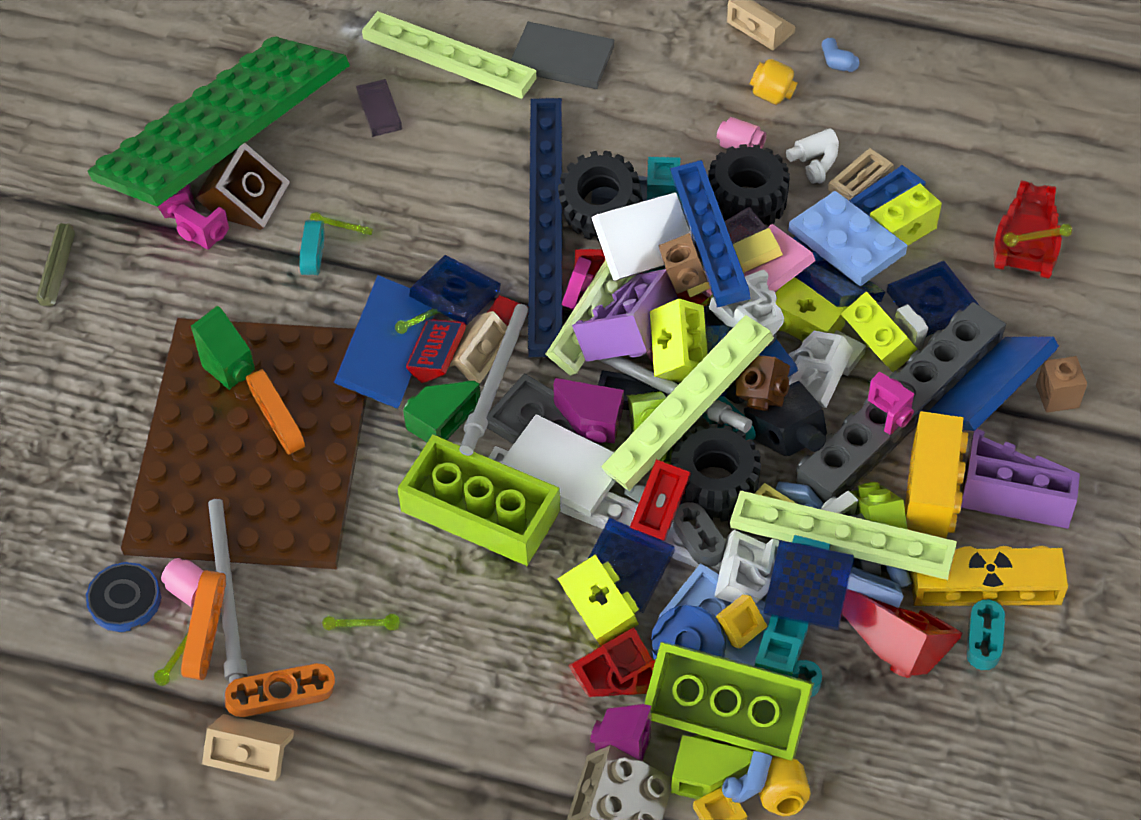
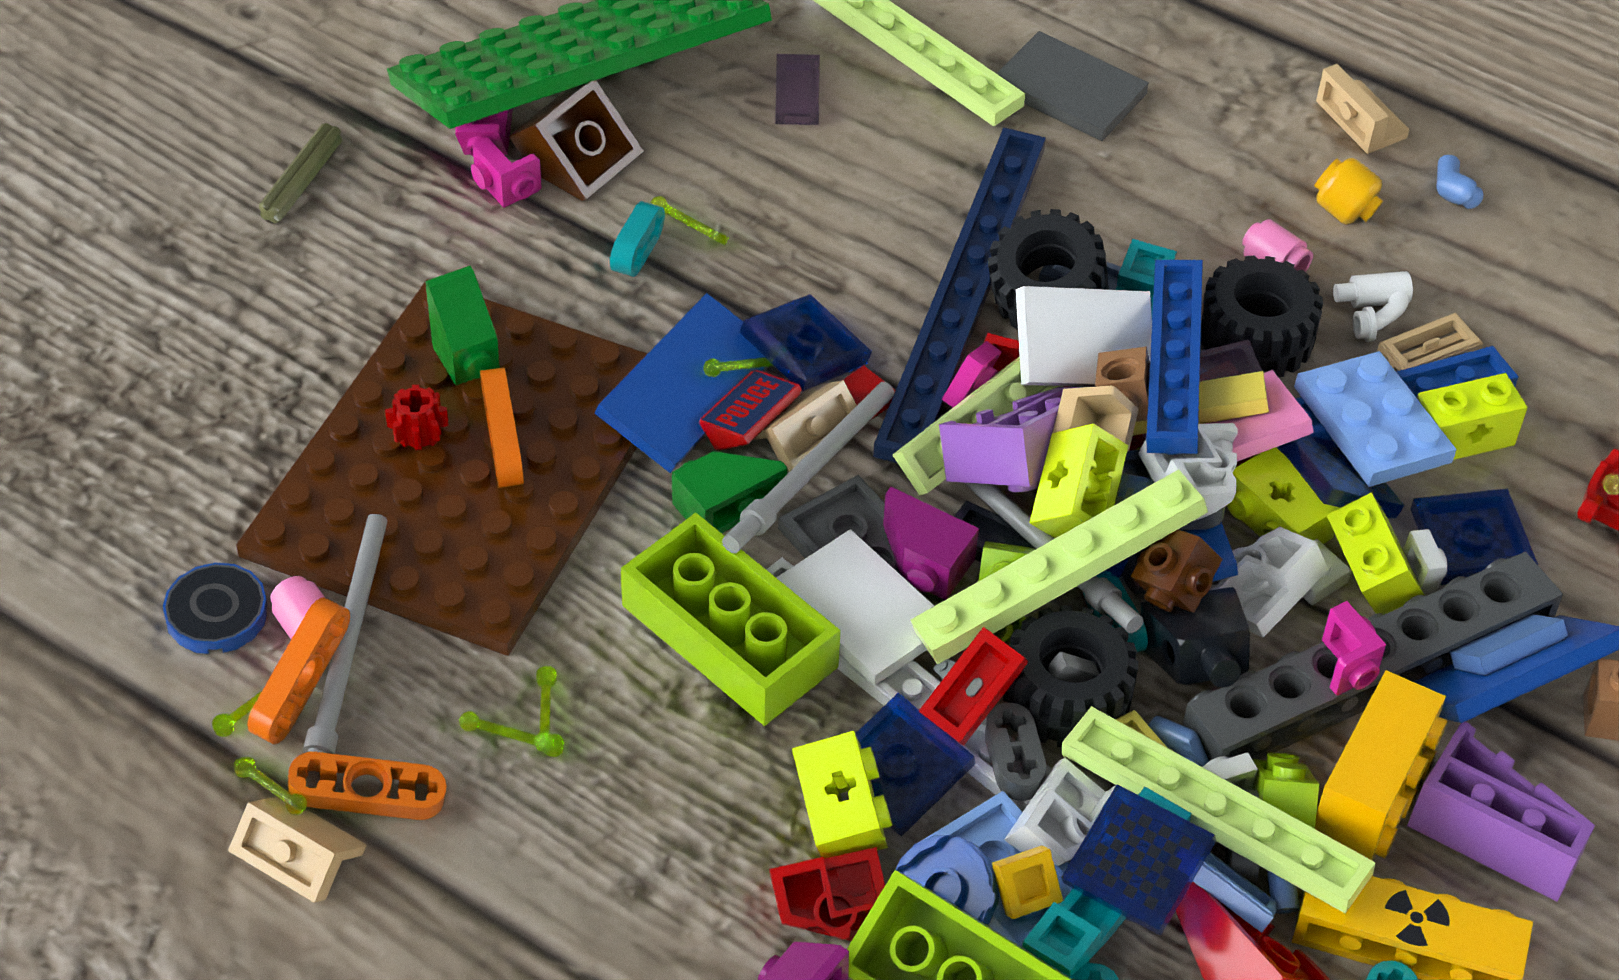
camera: 15 degrees right, 5 degrees down
none -> clear neon green hinge [234,757,307,815]
none -> red gear [385,384,449,450]
none -> clear neon green hinge [534,666,557,752]
none -> light grey tile [1048,652,1100,683]
none -> tan panel [1052,386,1139,452]
none -> medium blue tile [1450,614,1568,676]

